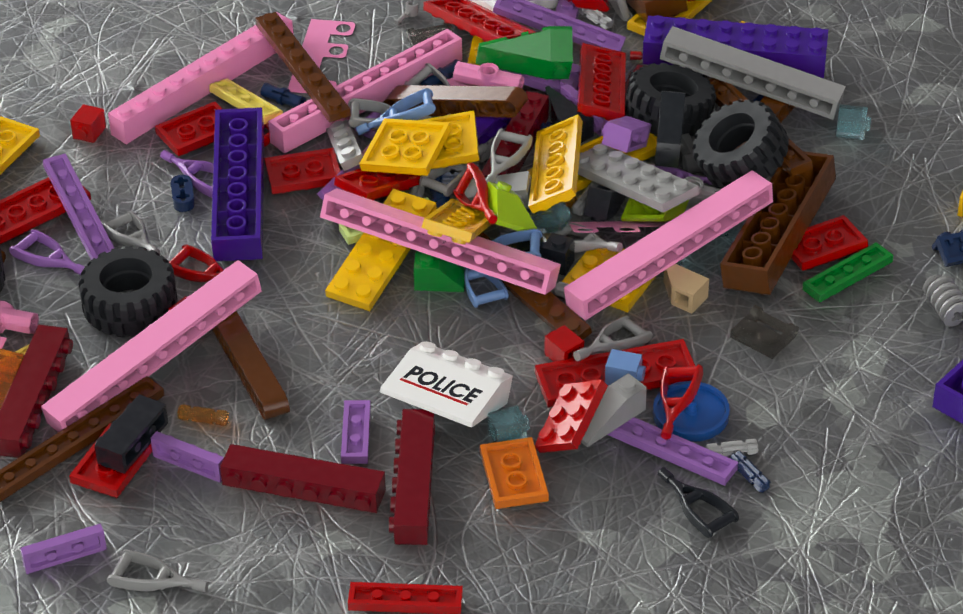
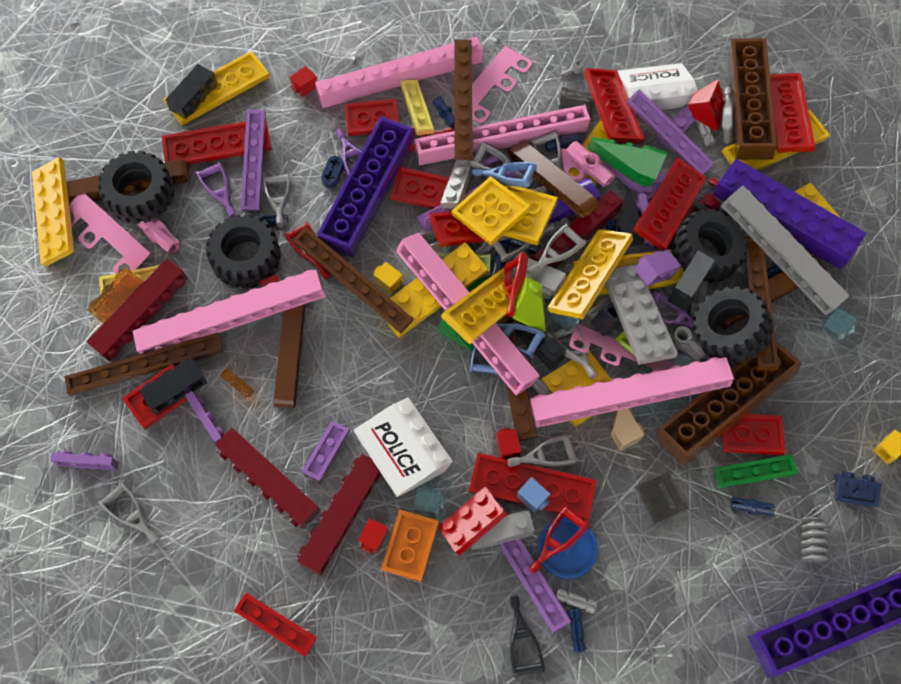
camera: 25 degrees right, 25 degrees up
none -> reddish brown plate [293,227,414,334]
none -> red brick [358,518,389,554]
none -> yellow brick [373,261,403,295]
none -> dark blue pin [730,496,775,516]

